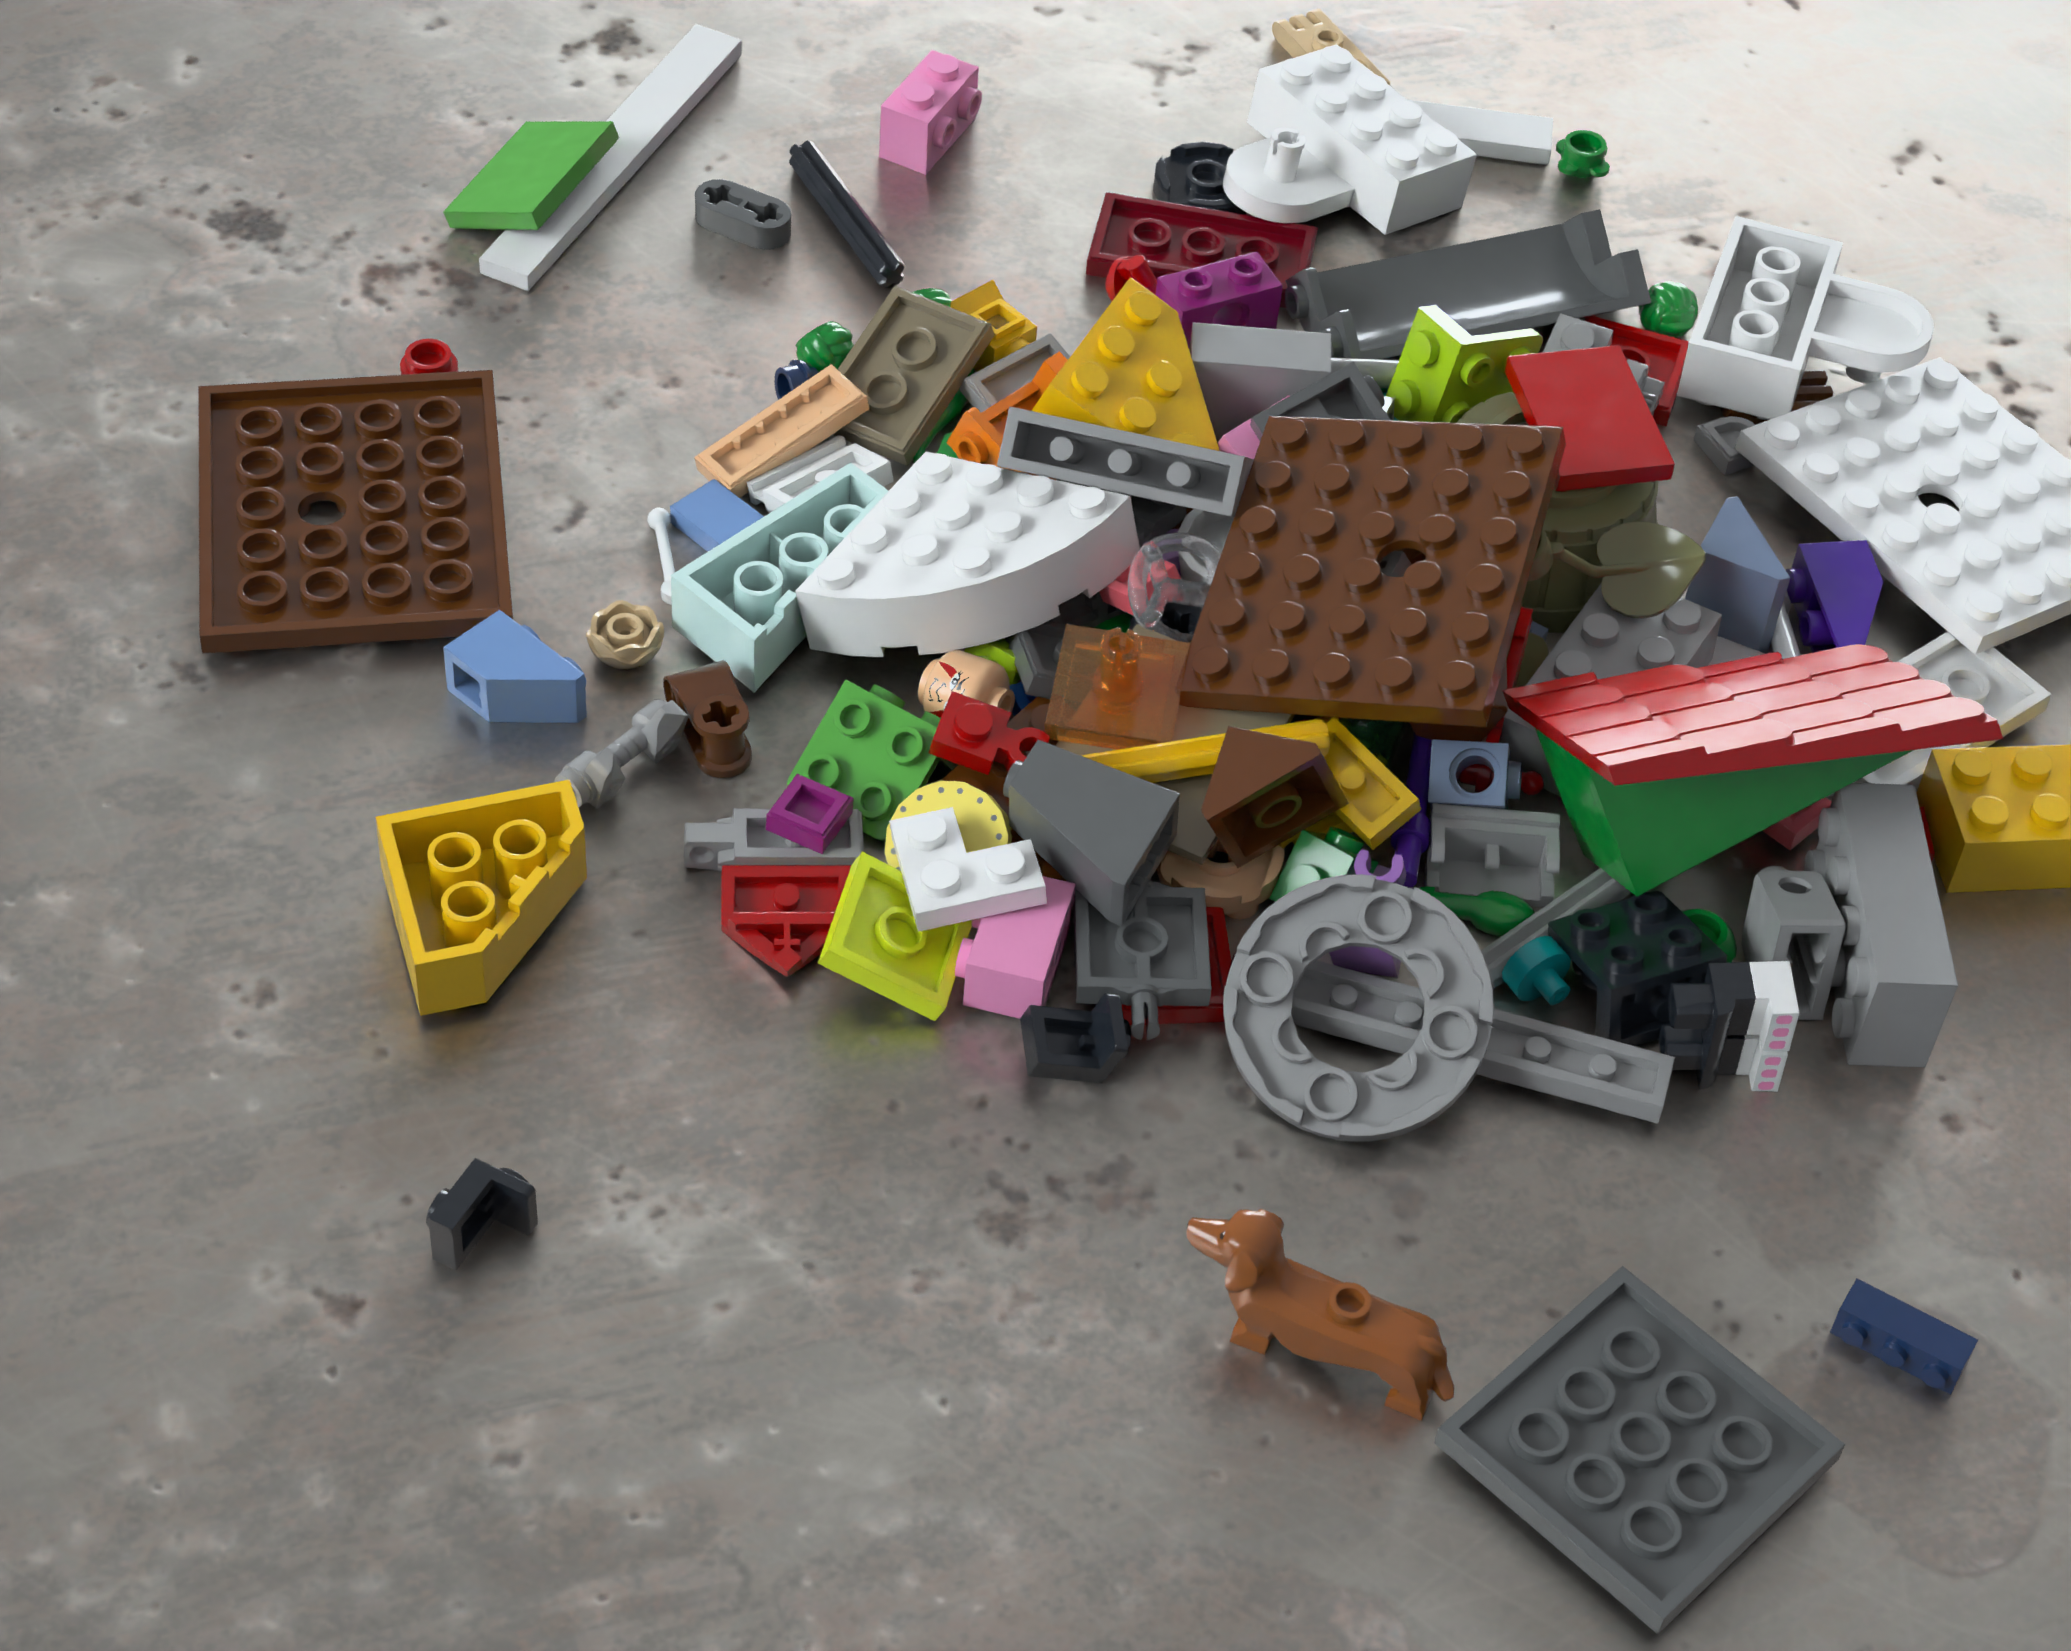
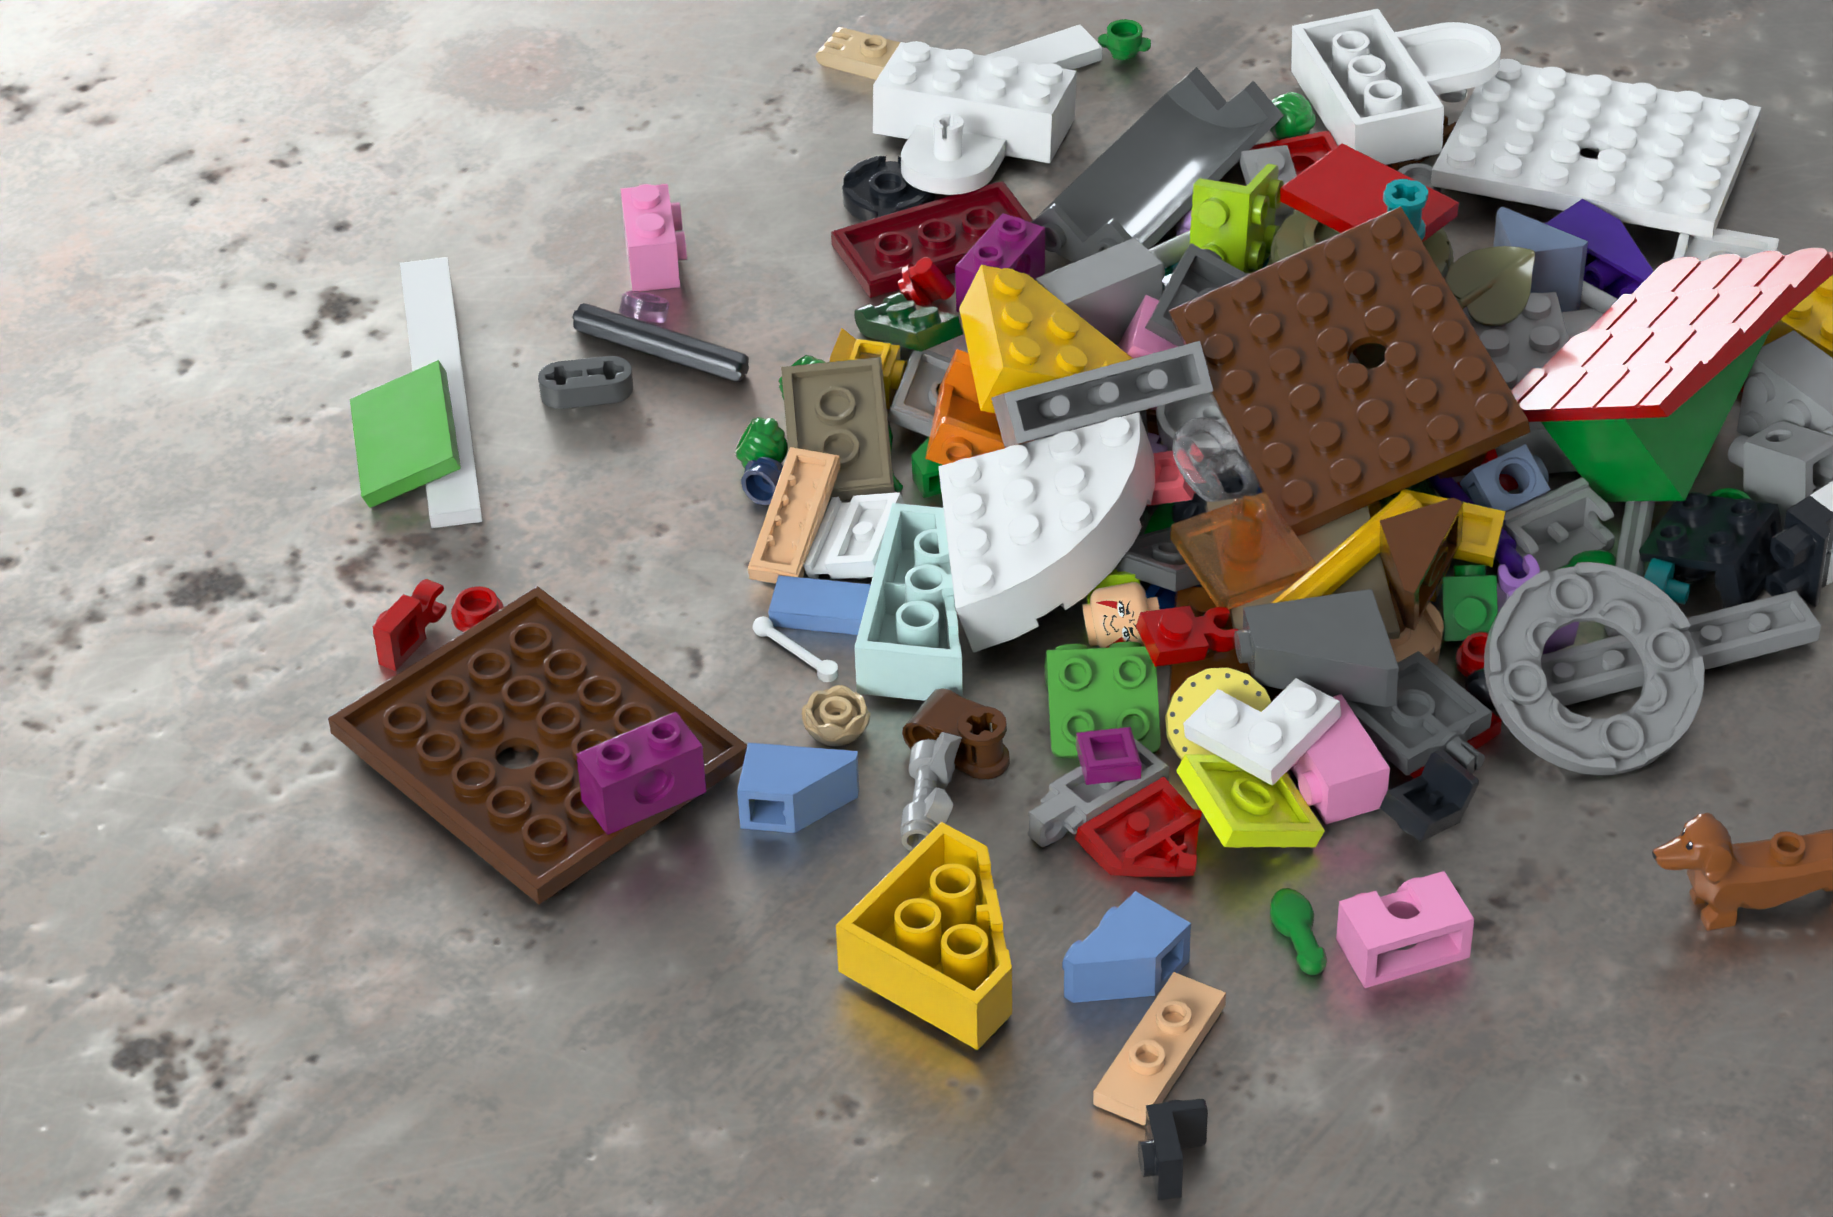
camera: 30 degrees left, 5 degrees down
none -> red plate [372,579,447,671]
none -> magenta brick [576,712,706,835]
none -> clear purple tile [619,291,670,323]
none -> dark green plate [854,292,963,352]
none -> medium blue slope [1062,891,1191,1003]
none -> light nougat plate [1093,972,1226,1126]
none -> green piece [1270,888,1327,975]
none -> bright pink brick [1336,871,1474,988]
none -> teal bush [1383,179,1428,241]

